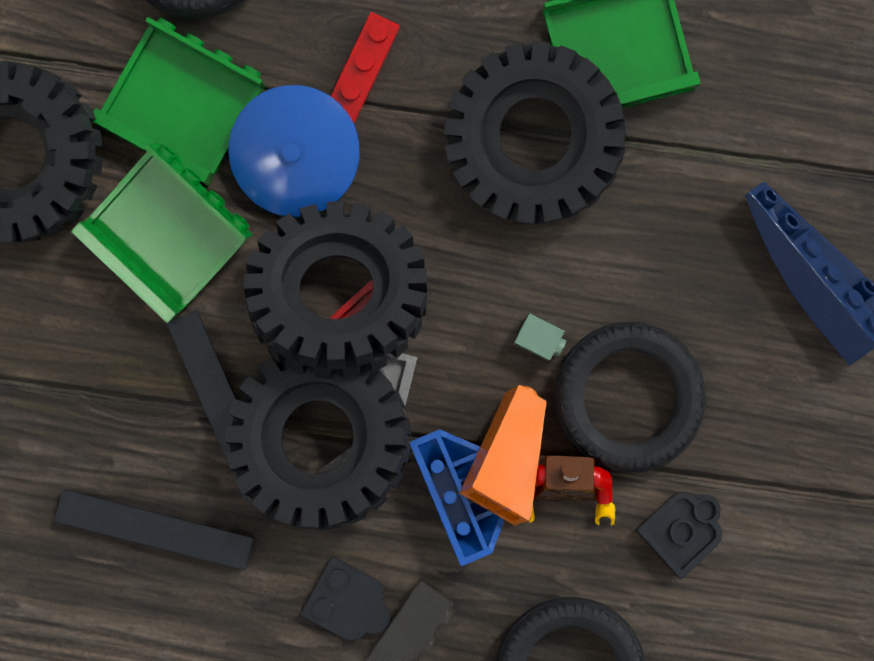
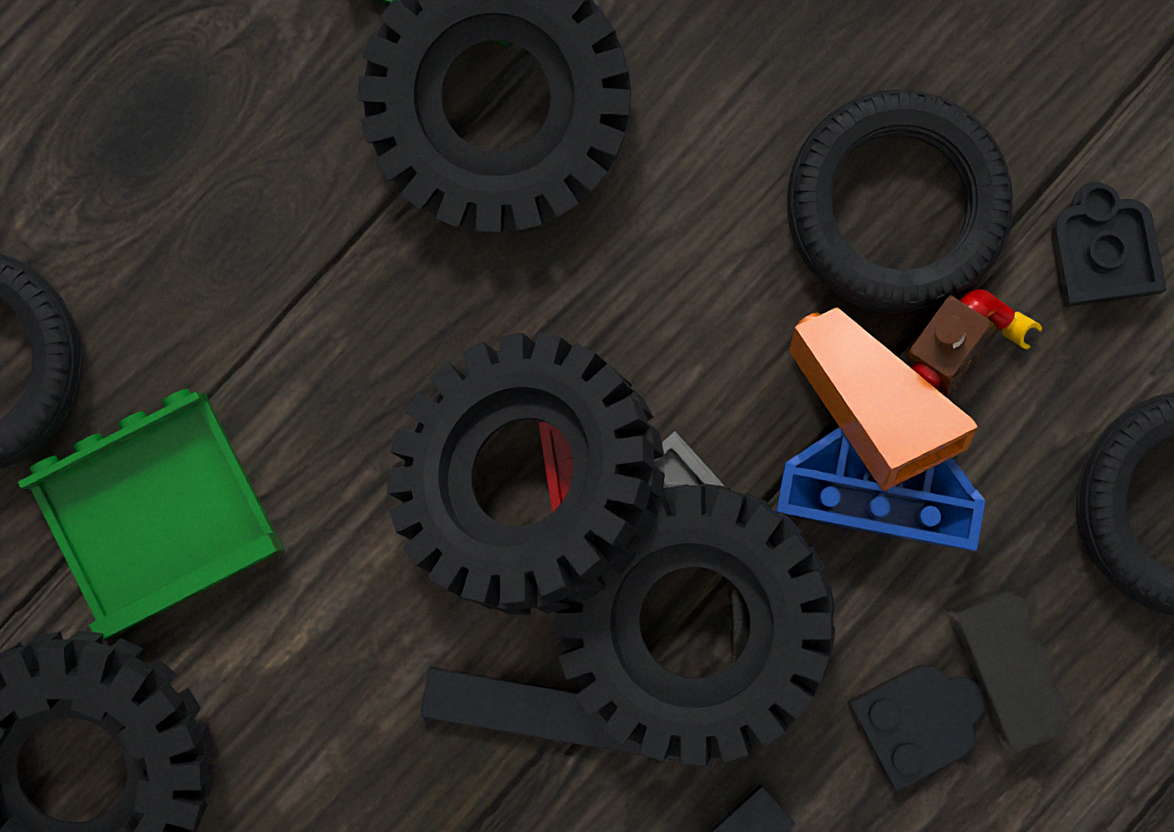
camera: 55 degrees left, 0 degrees up
green panel [71,143,253,323] -> none
blue dish [229,85,360,217] -> none
red plate [331,12,400,124] -> none
sand green brick [513,313,566,361] -> none

